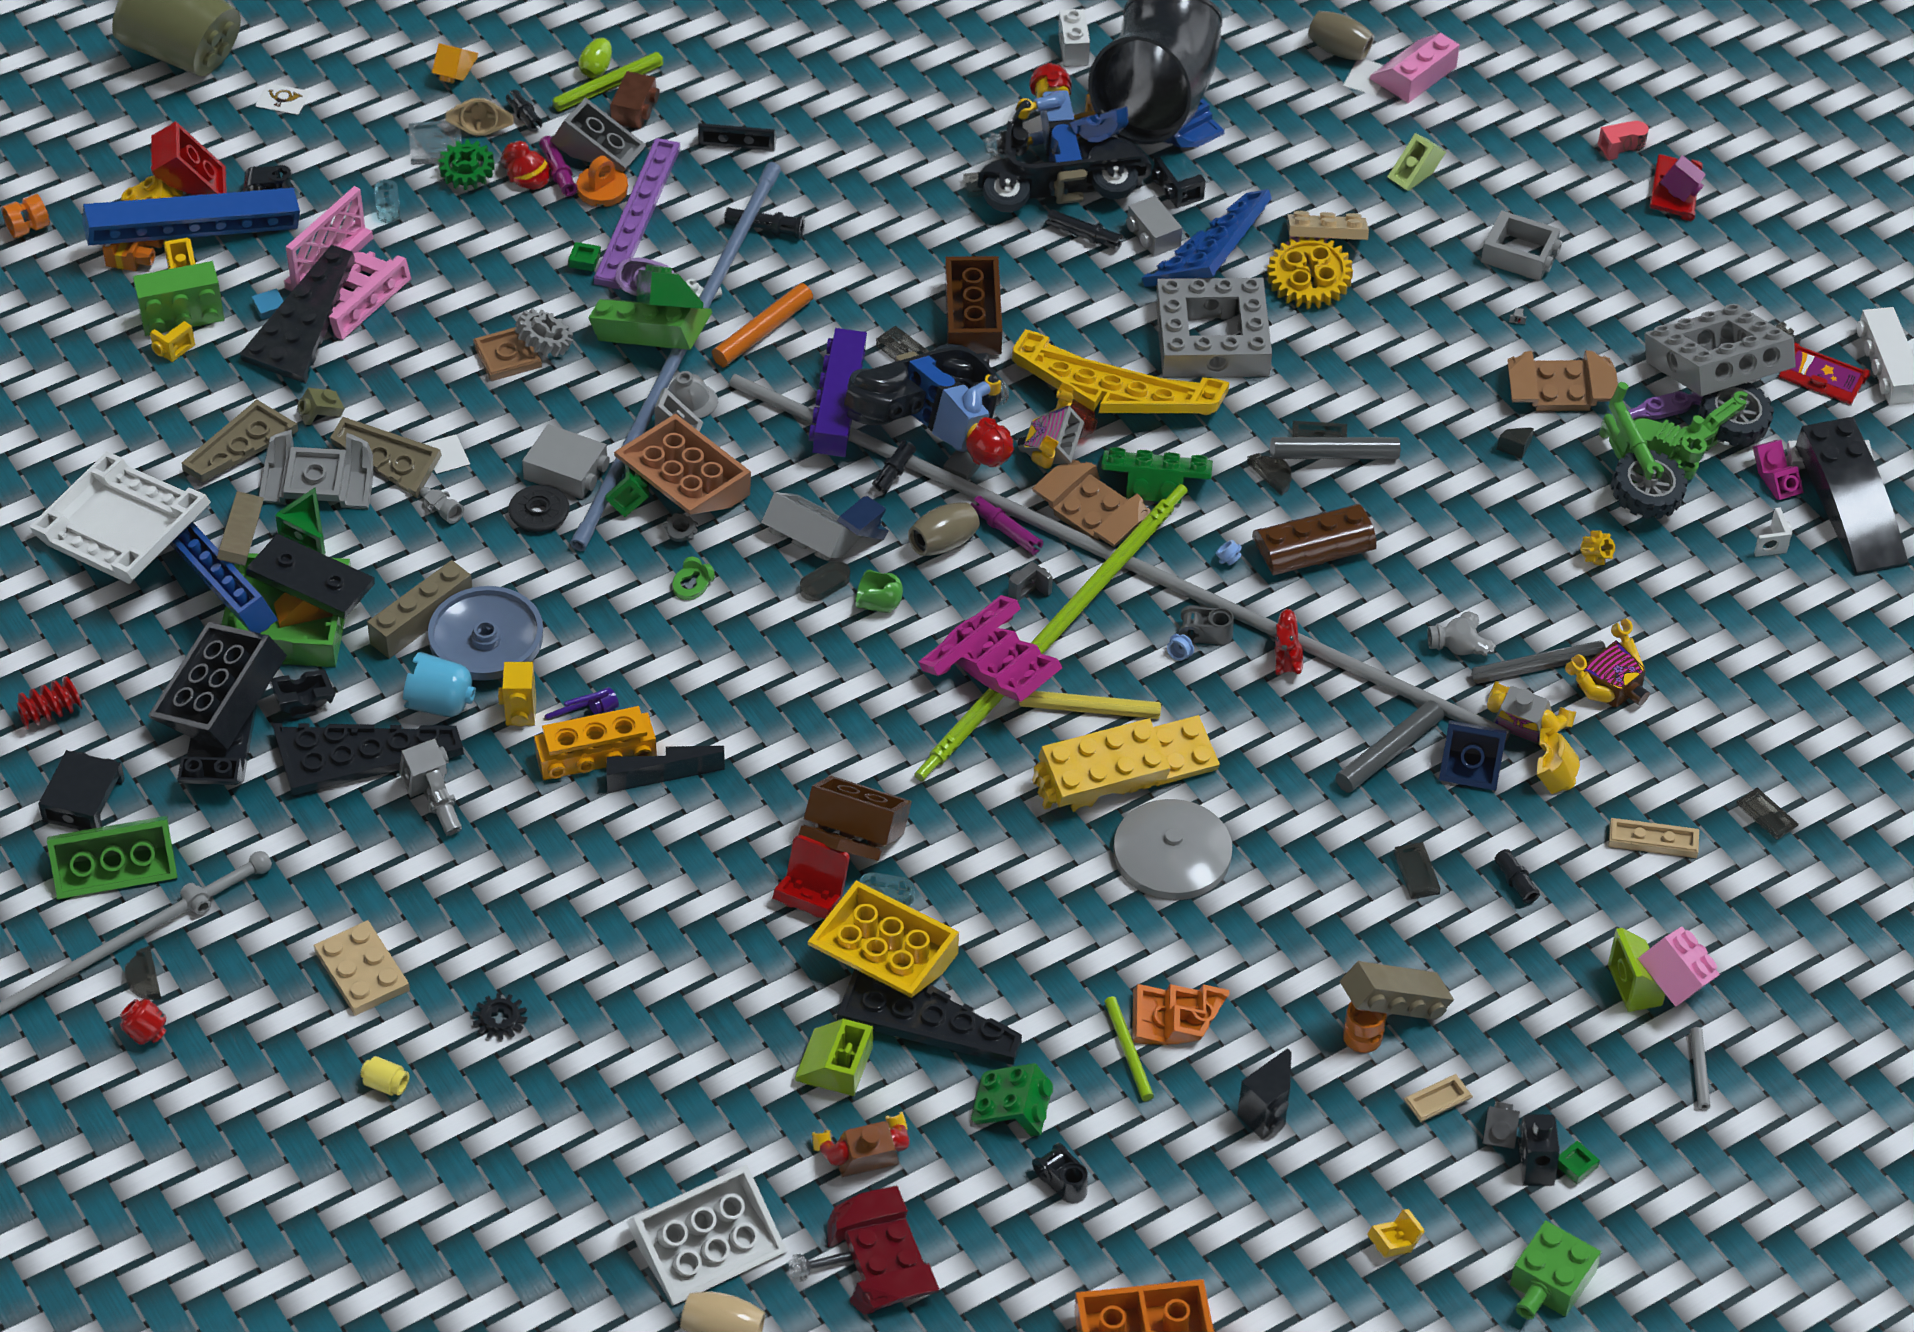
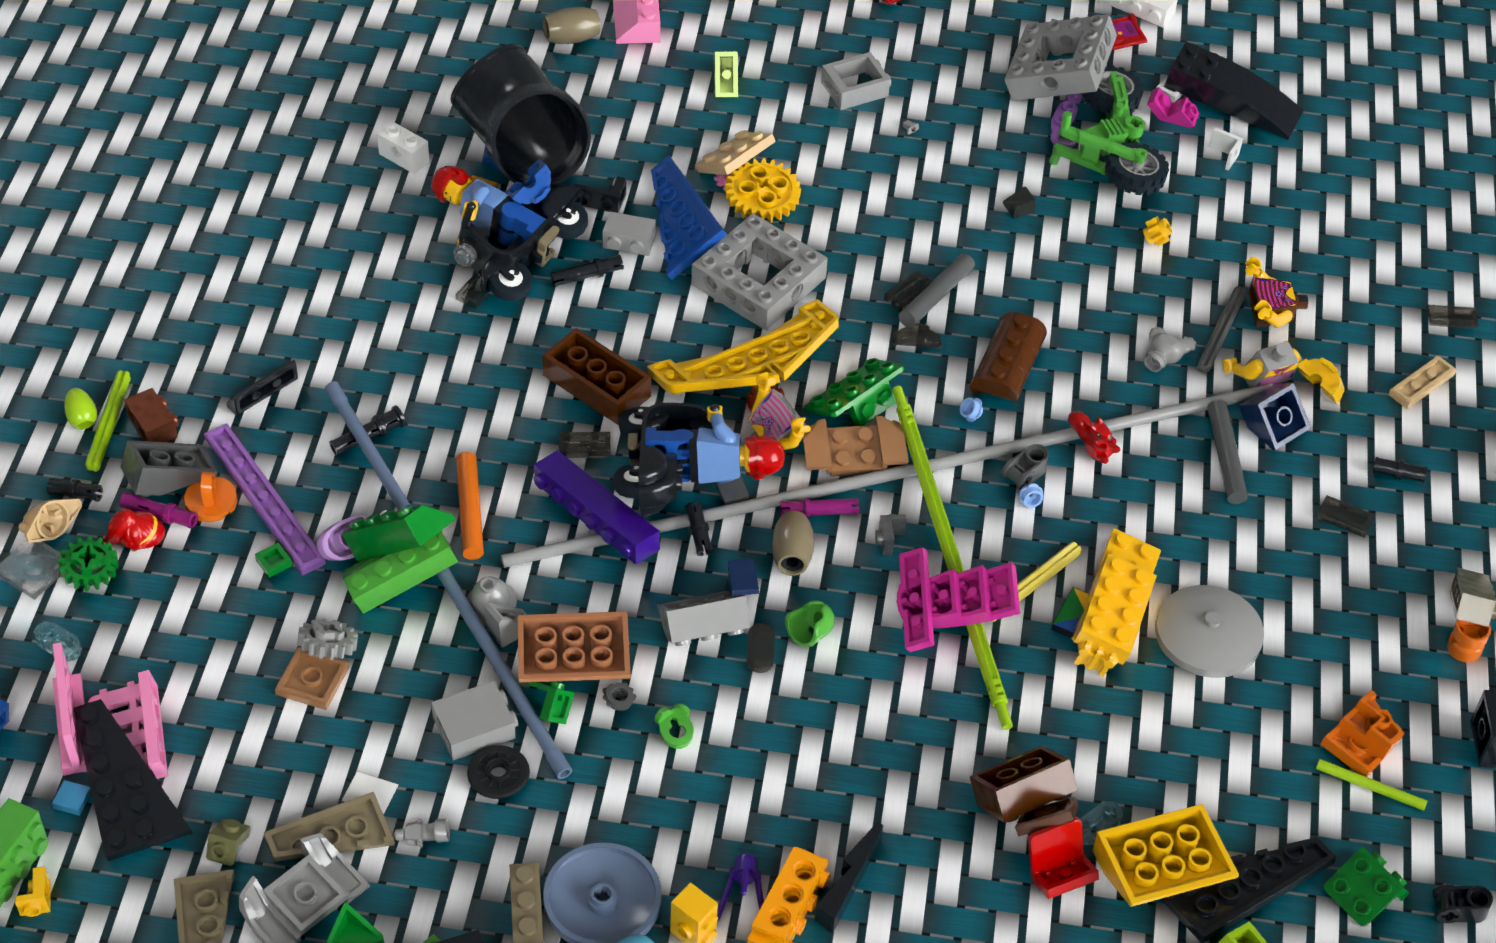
camera: 50 degrees left, 0 degrees up
white sticker [1343,59,1384,96] -> none
medium nougat piece [1507,350,1618,411] -> none

